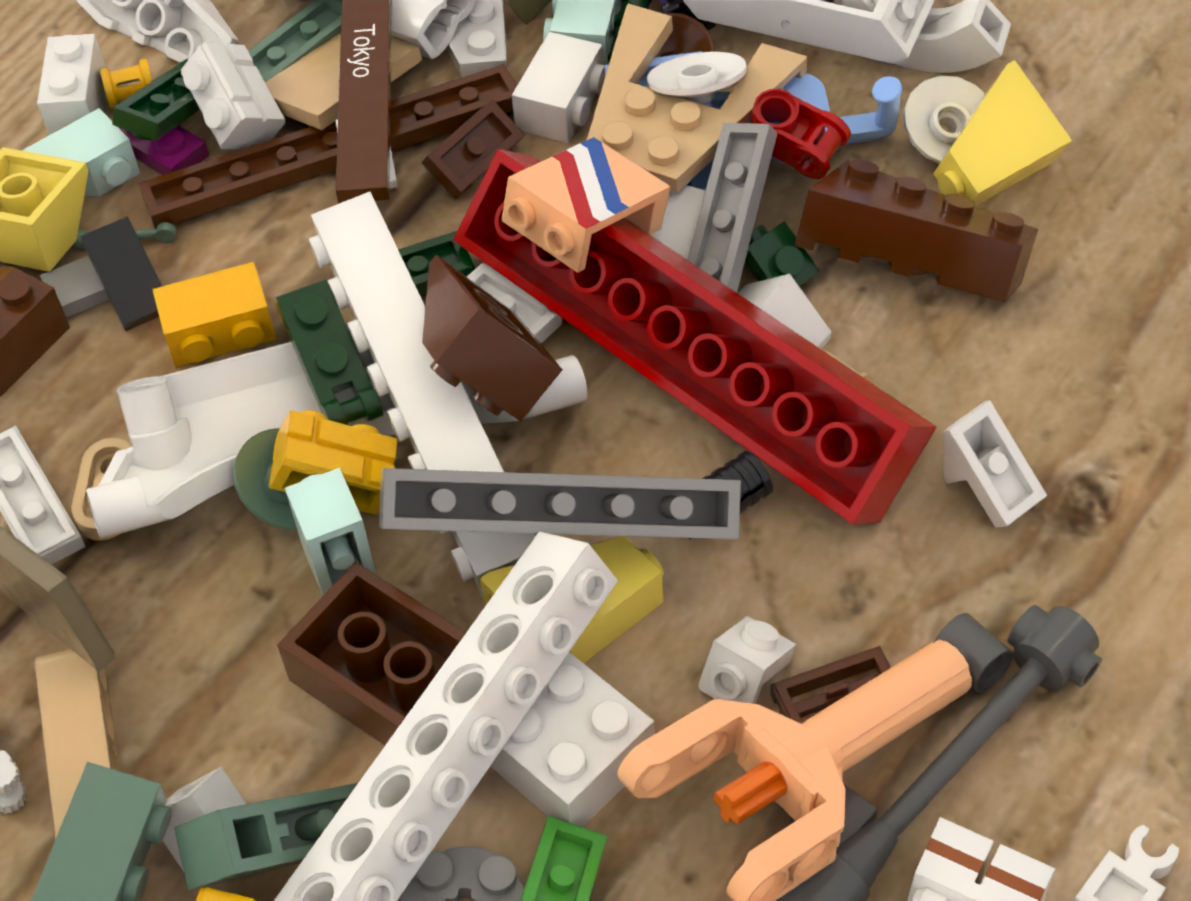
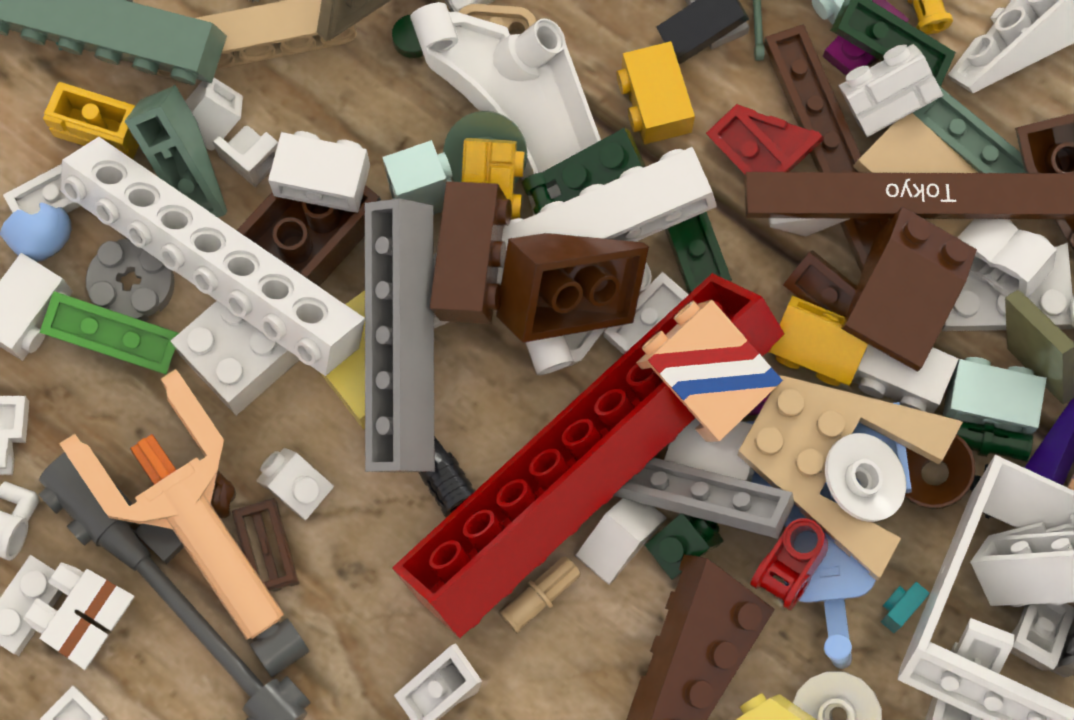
camera: 90 degrees right, 20 degrees up
none -> white panel [213,126,278,187]
none -> white brick [268,131,370,213]
none -> dark green tile [392,14,424,58]
none -> reddish brown brick [430,181,512,324]
none -> red wing [706,104,824,174]
none -> yellow brick [769,295,868,386]
none -> reddish brown slope [841,207,977,372]
none -> teal plate [880,582,930,633]

